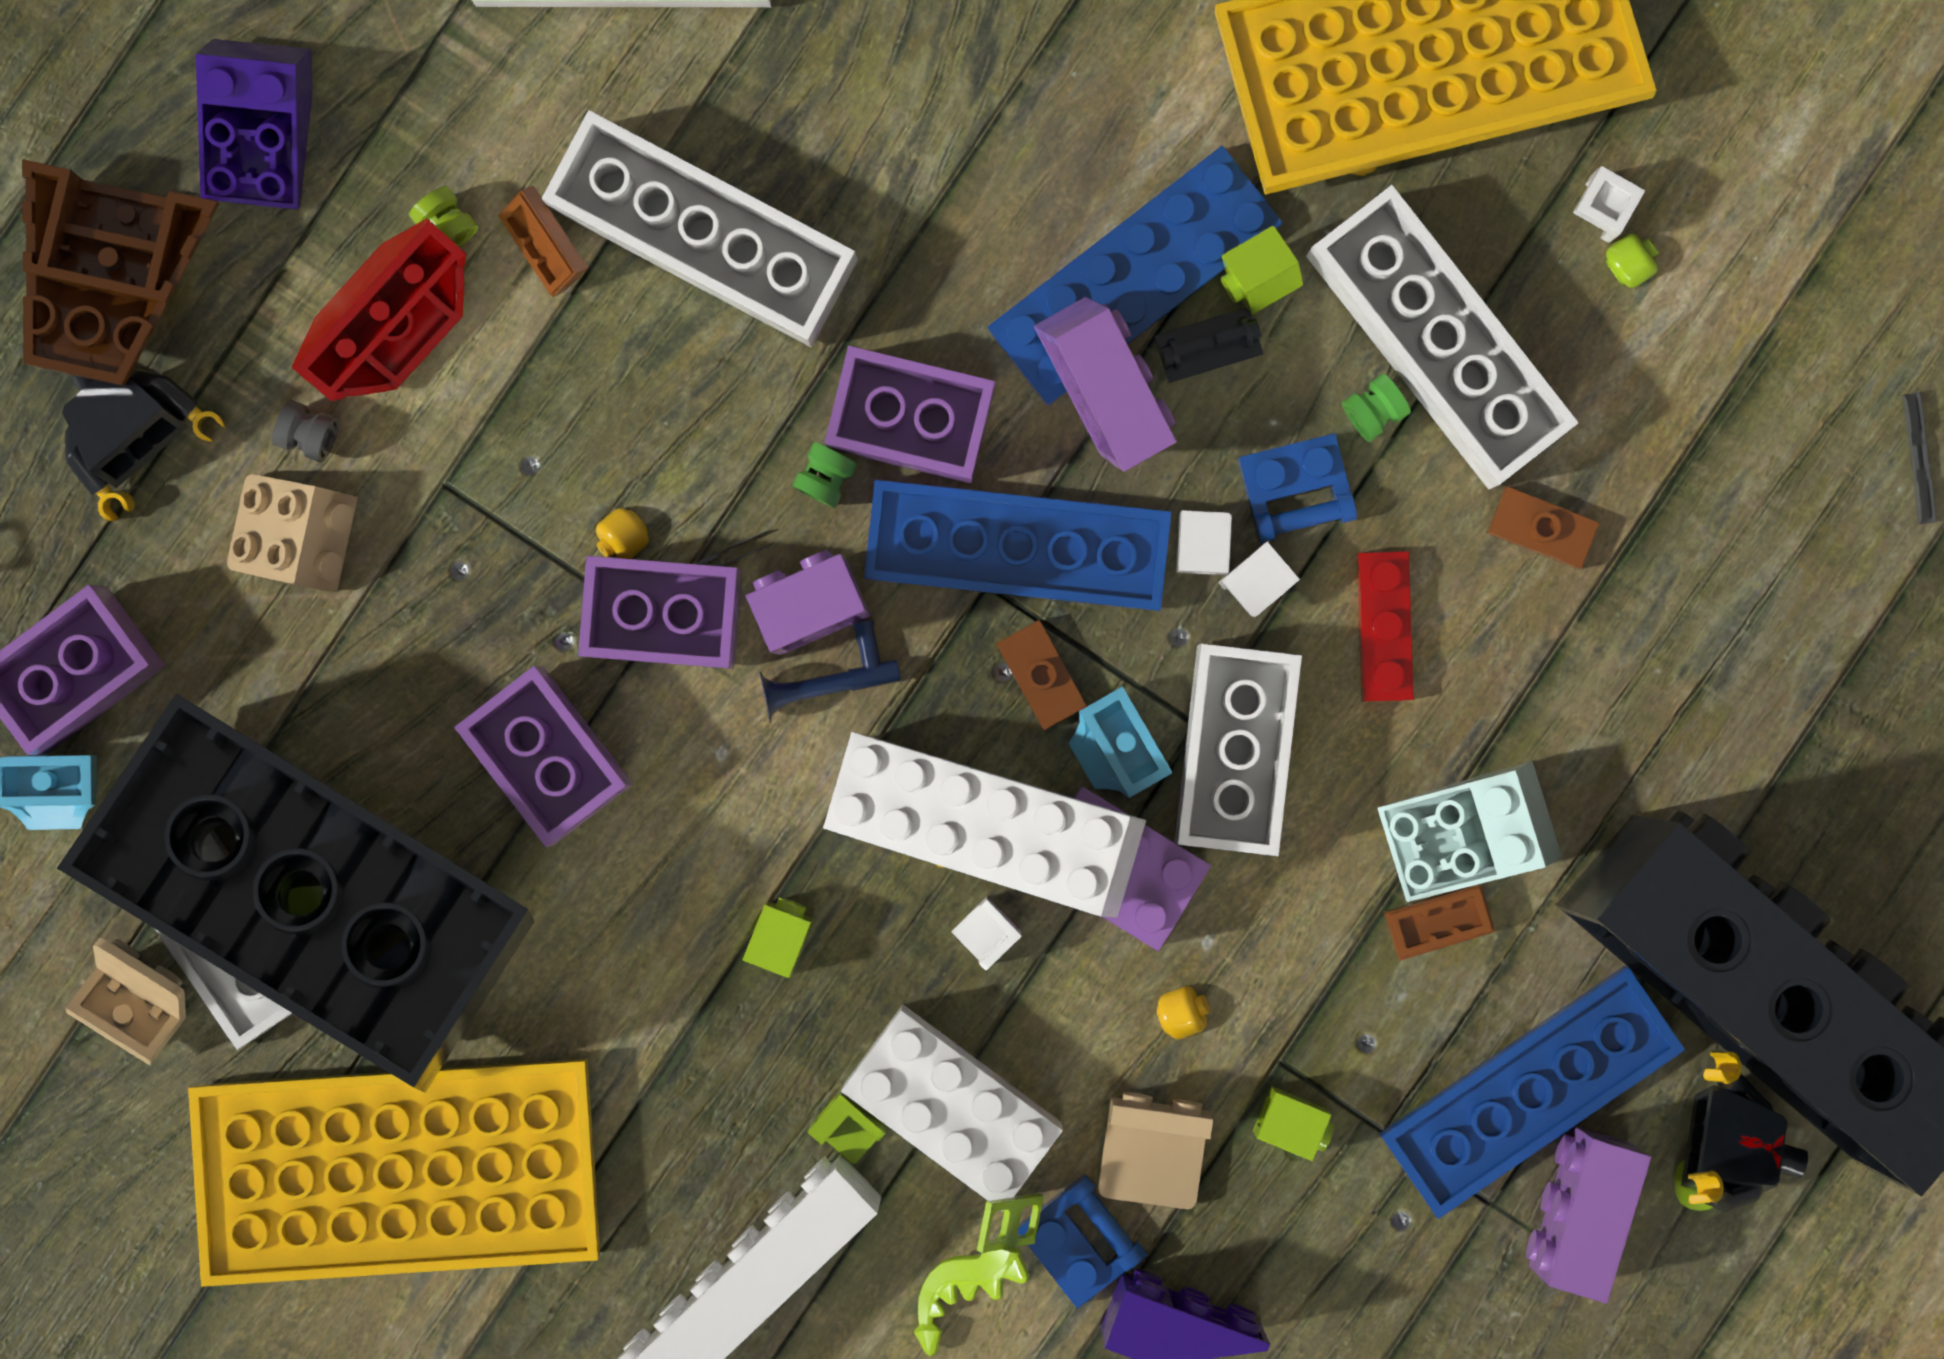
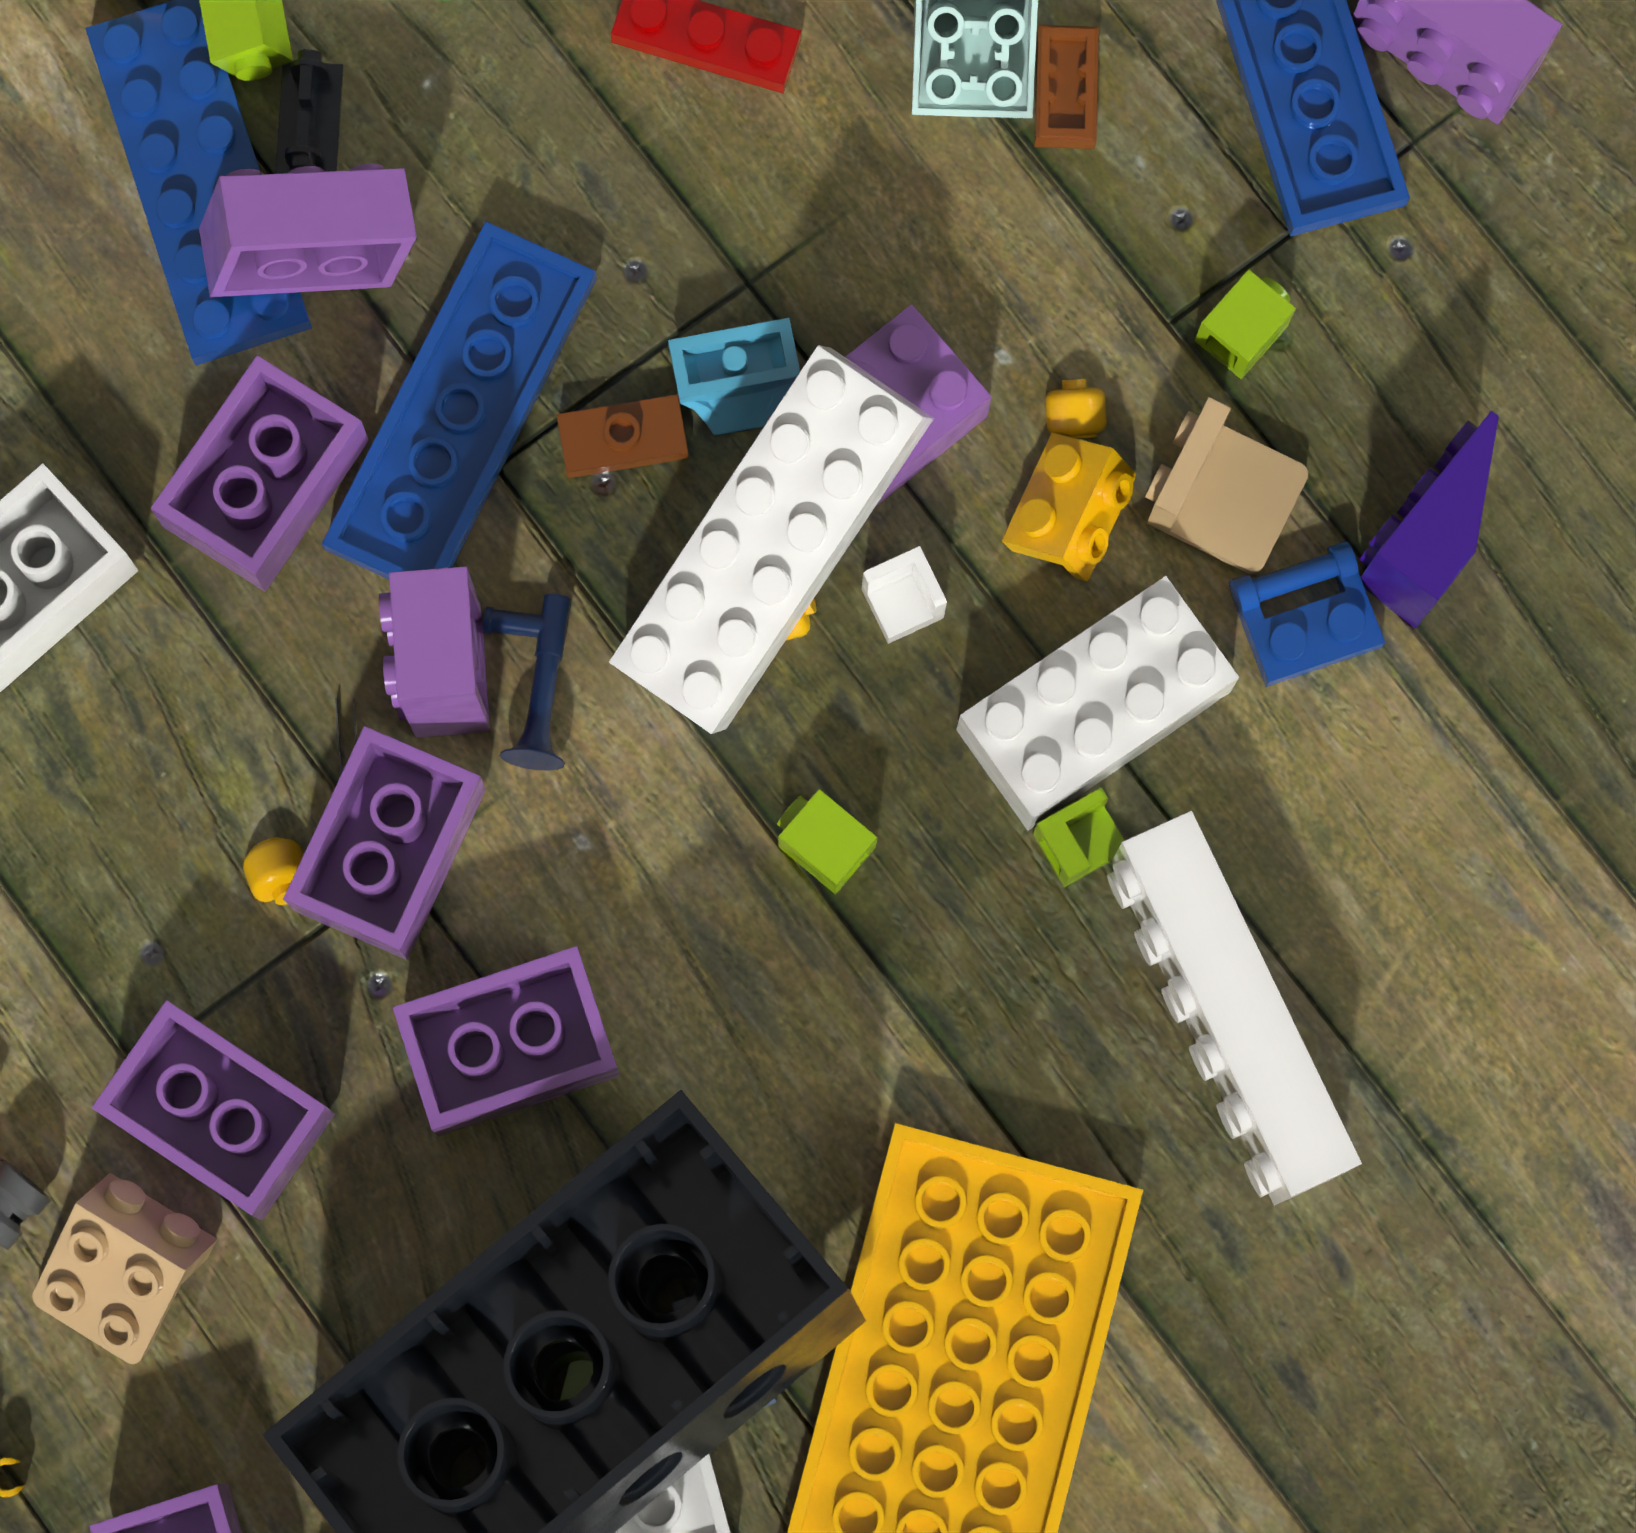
camera: 70 degrees left, 10 degrees down
bright green wheel [792,442,858,508] -> none
lime piece [914,1193,1044,1356] -> none
white brick [1174,644,1302,856] -> none
white panel [1176,510,1232,575] -> none
white panel [1218,542,1300,617] -> none
blue plate [1238,433,1357,544] -> none
none -> medium lavender brick [92,1000,335,1220]
none -> yellow bracket [1002,433,1136,581]

